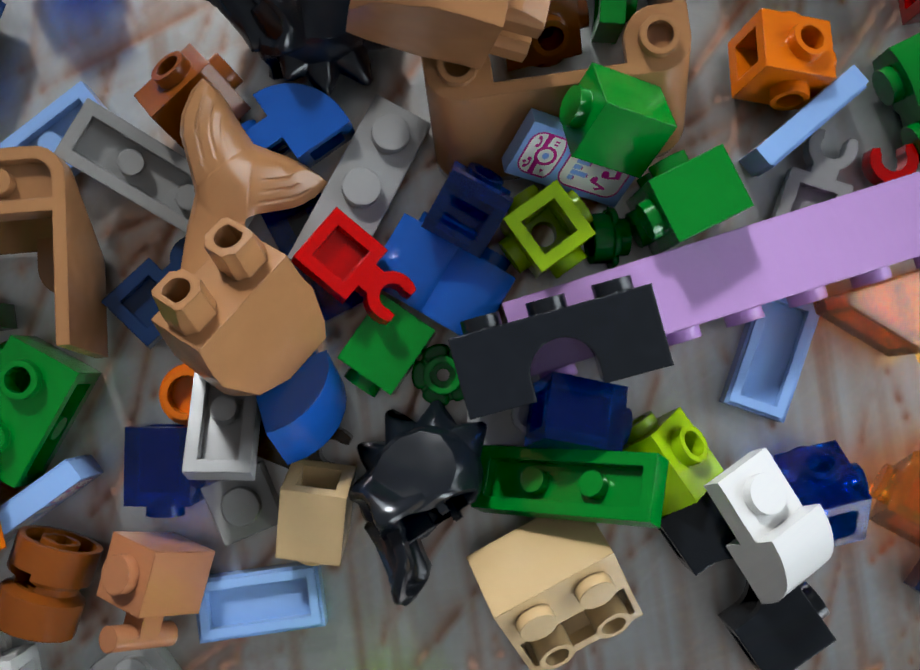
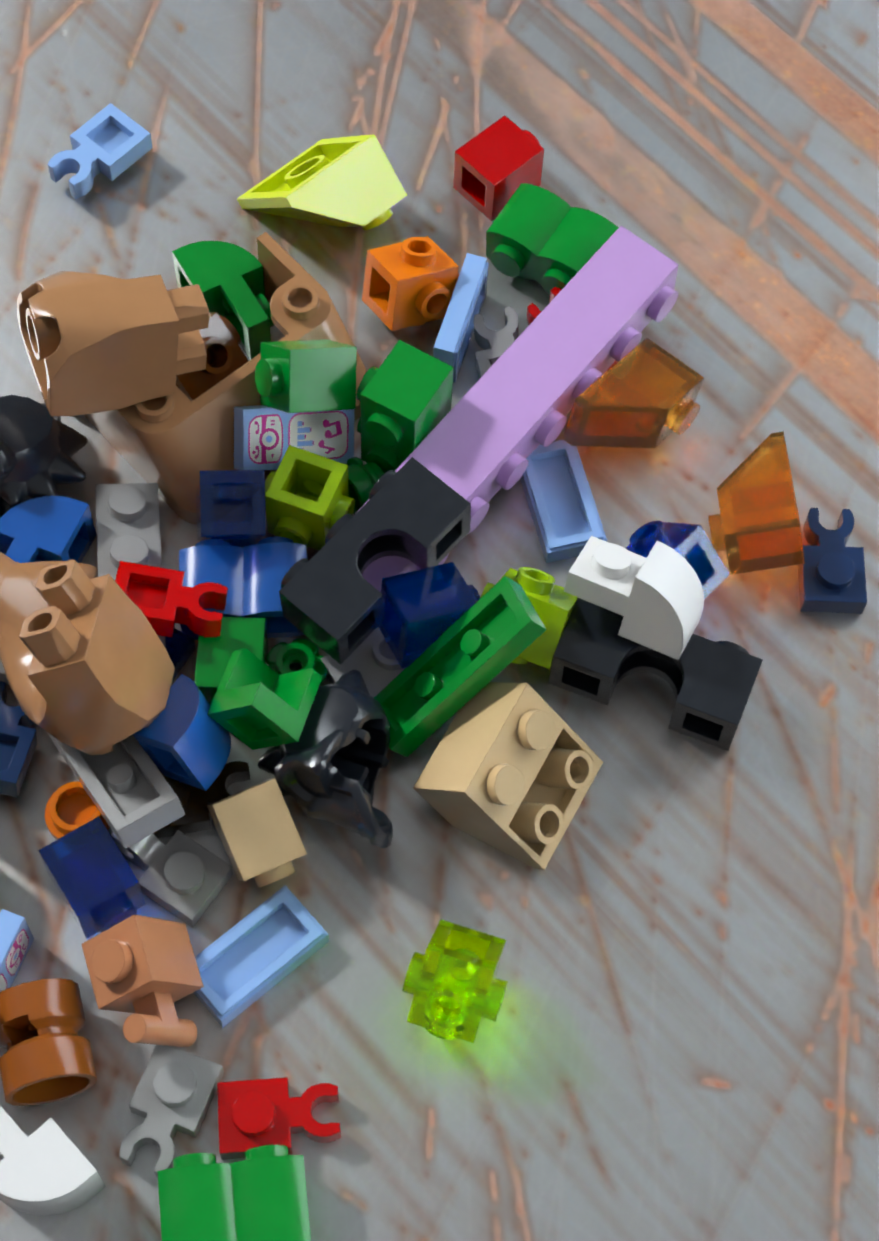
camera: 35 degrees left, 25 degrees down
none -> green panel [207,648,322,750]

